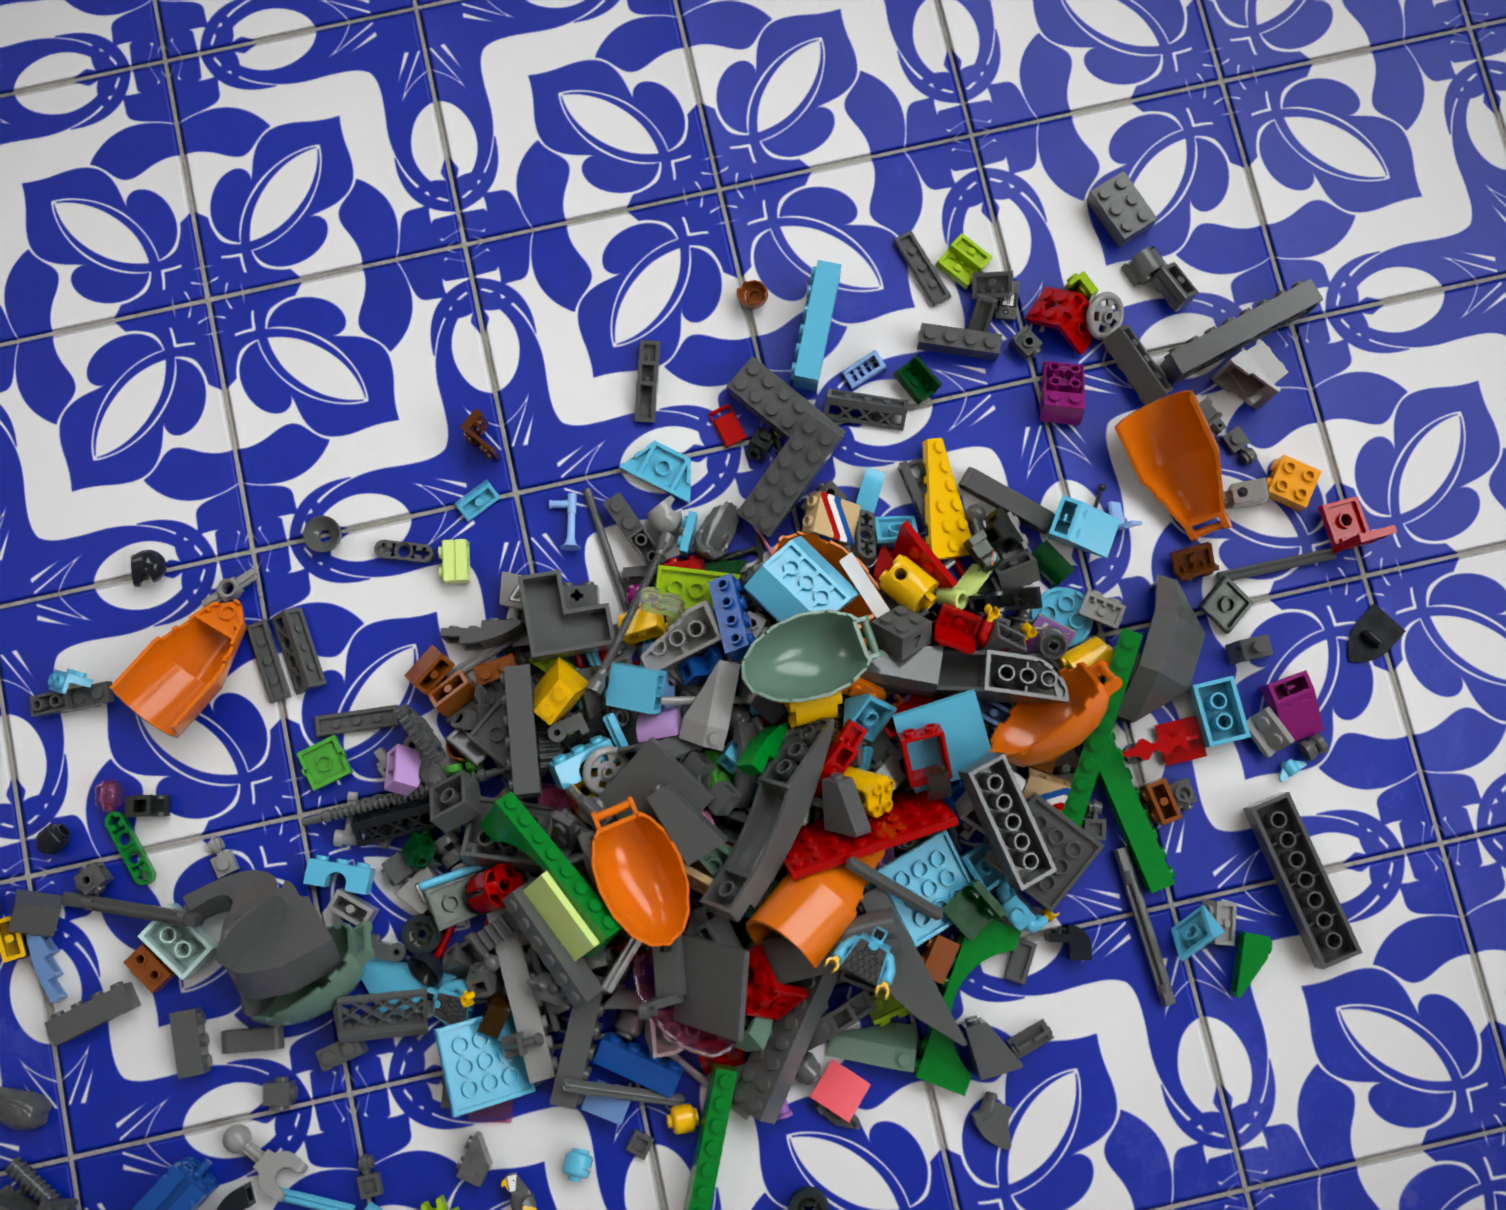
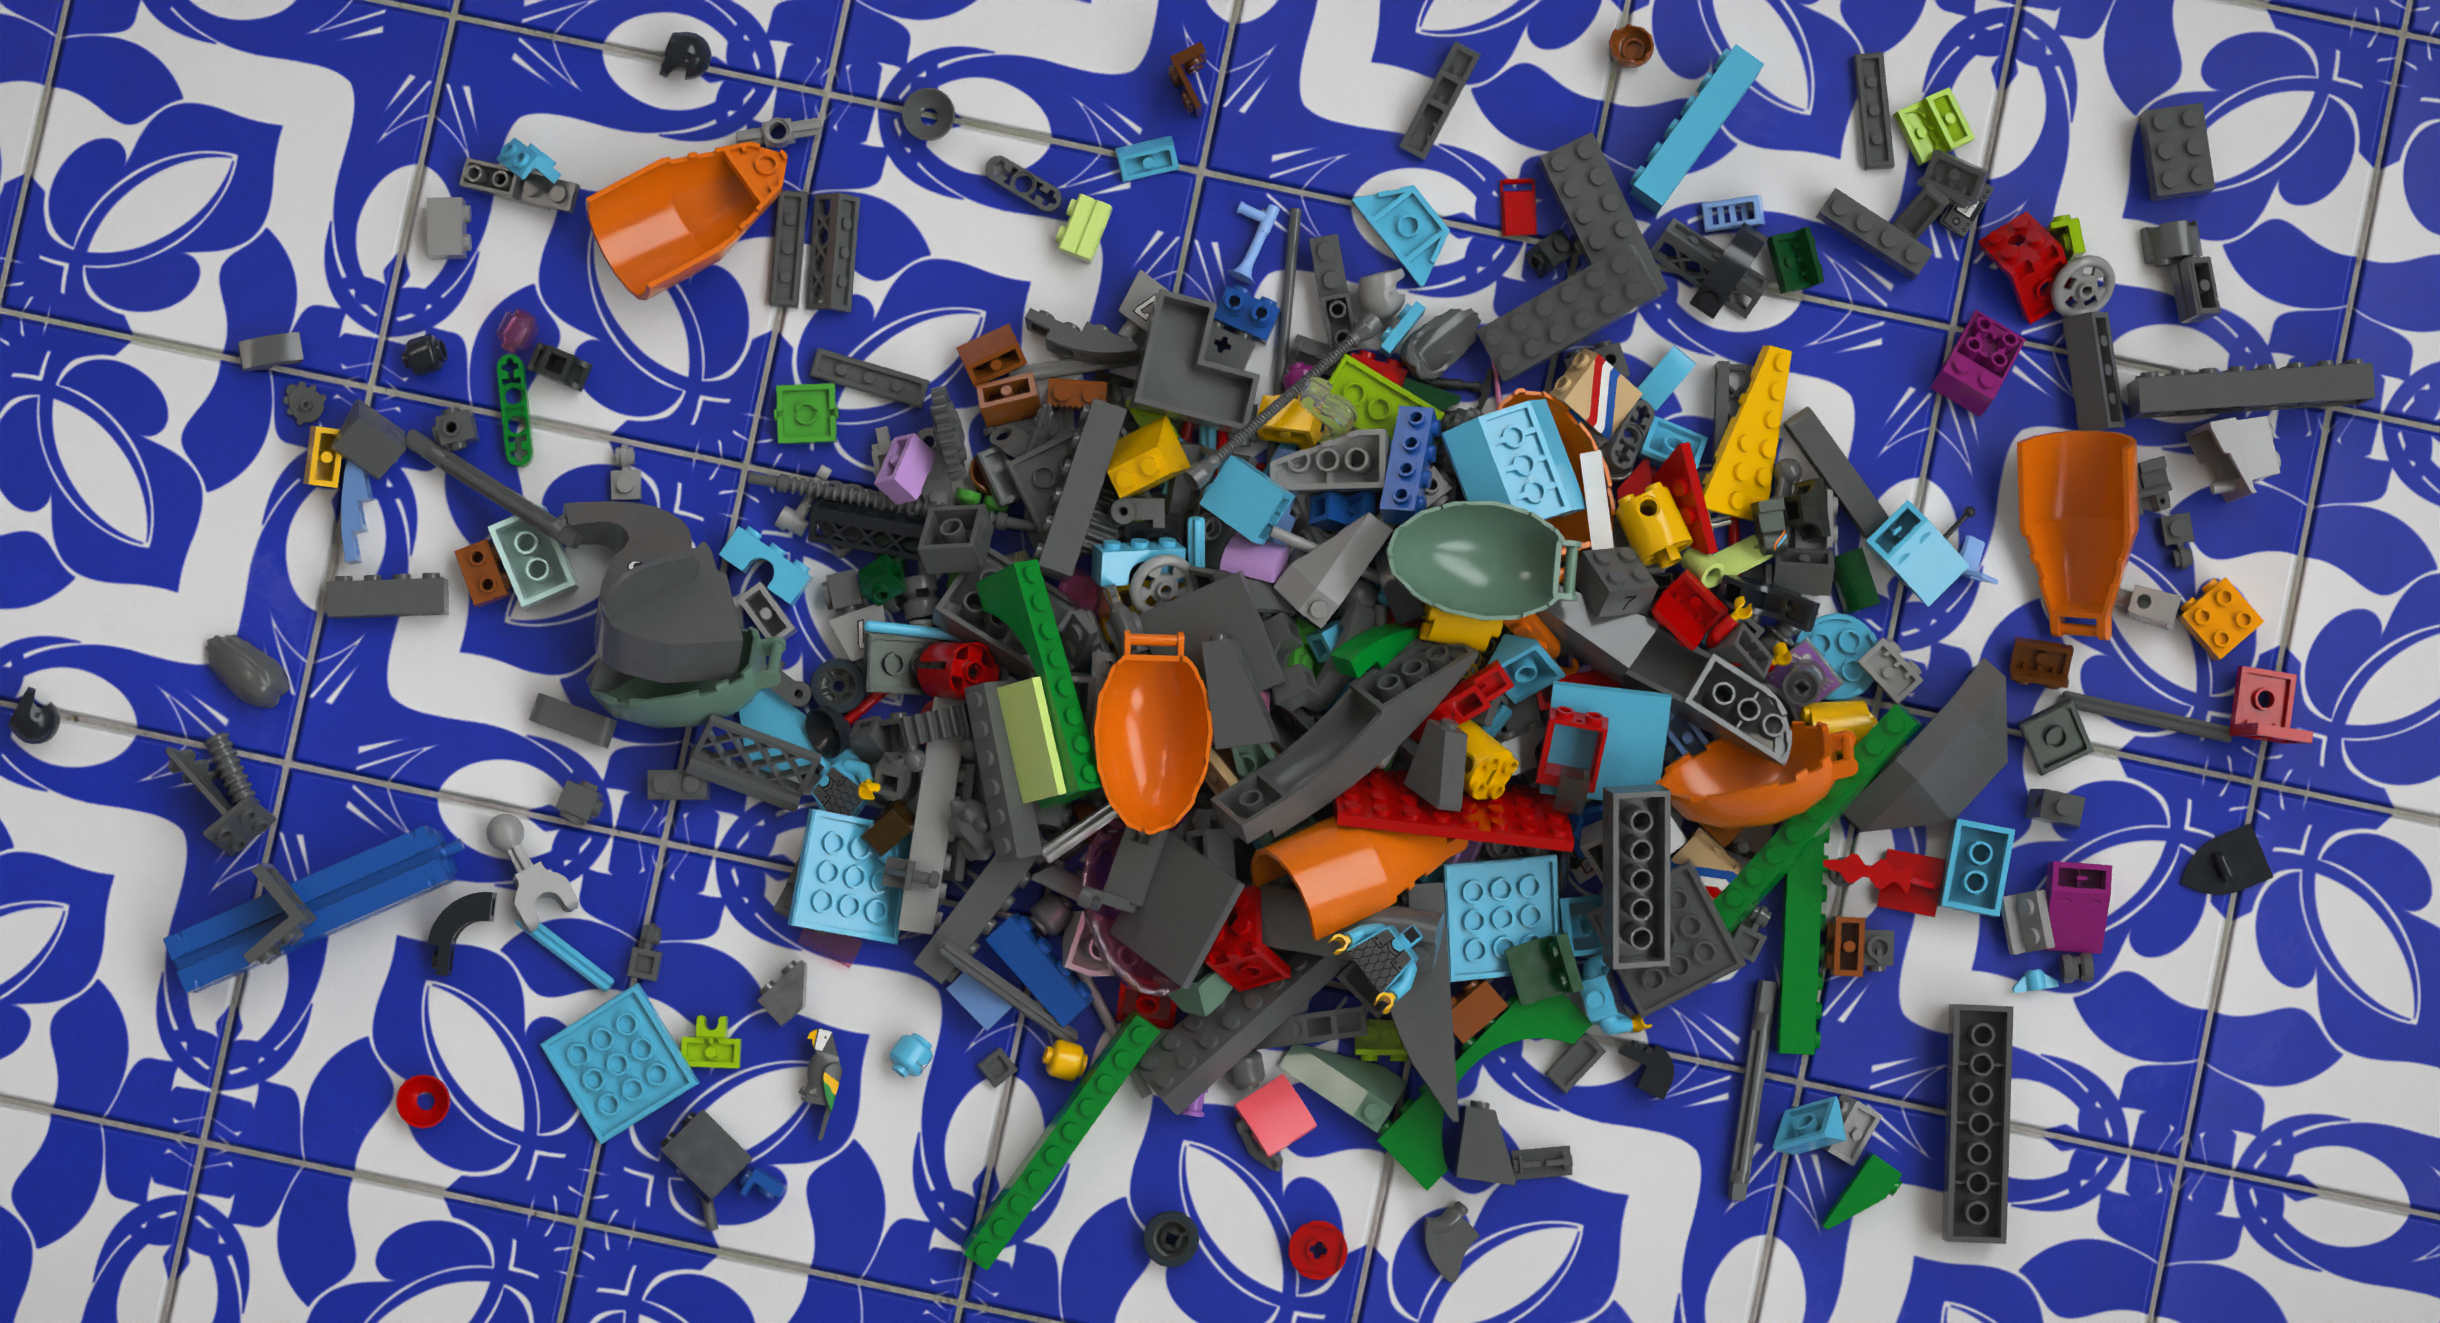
camera: 25 degrees right, 5 degrees up
dark grey brick [169,1006,213,1079] -> none
dark grey axle [845,856,944,921] -> none
dark grey brick [1009,325,1042,361] -> none
none -> light grey brick [427,197,472,260]
none -> blue brick [1213,285,1281,344]
none -> red plate [1289,1220,1348,1280]
none -> black arch [1689,222,1768,319]

